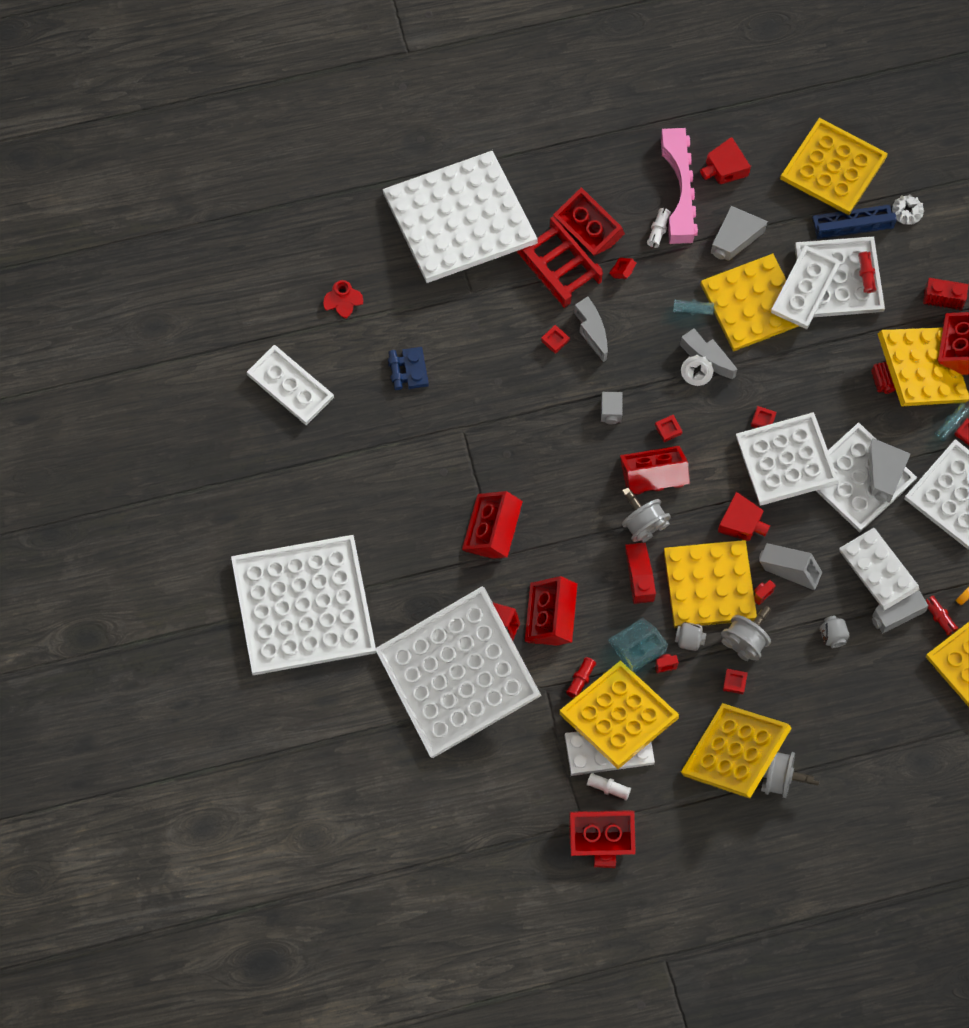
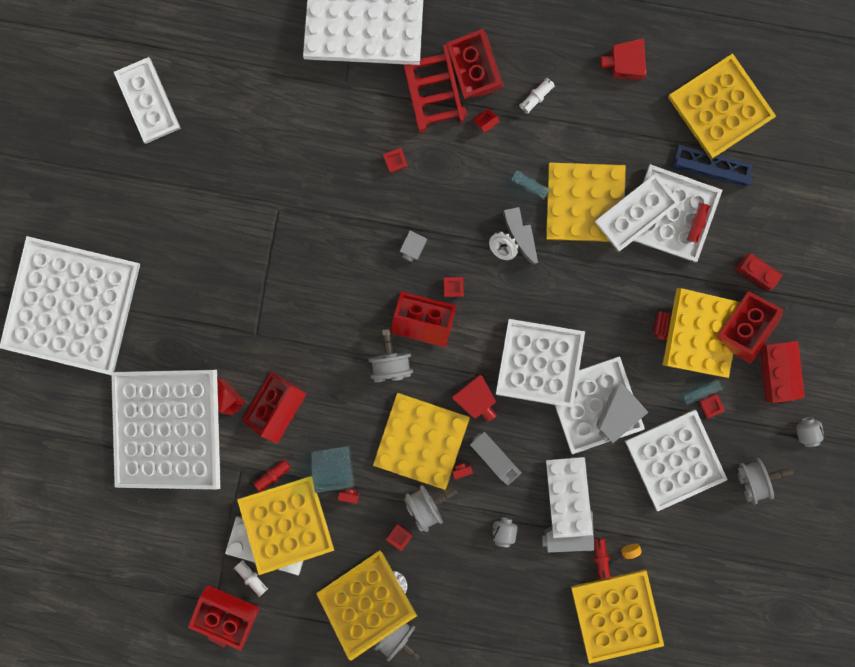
camera: 25 degrees right, 20 degrees up
red plate [323,280,363,318] -> none
dark blue plate [388,347,429,390] -> none
red slope [462,491,523,559] -> none
light grey slope [574,297,608,362] -> none
red slope [625,542,656,604] -> none
bright pink arch [661,128,698,244] -> none
light grey head [675,622,706,651] -> none
light grey slope [711,206,768,261] -> none
red tile [751,406,777,428] -> none
white gear [892,194,924,225] -> none

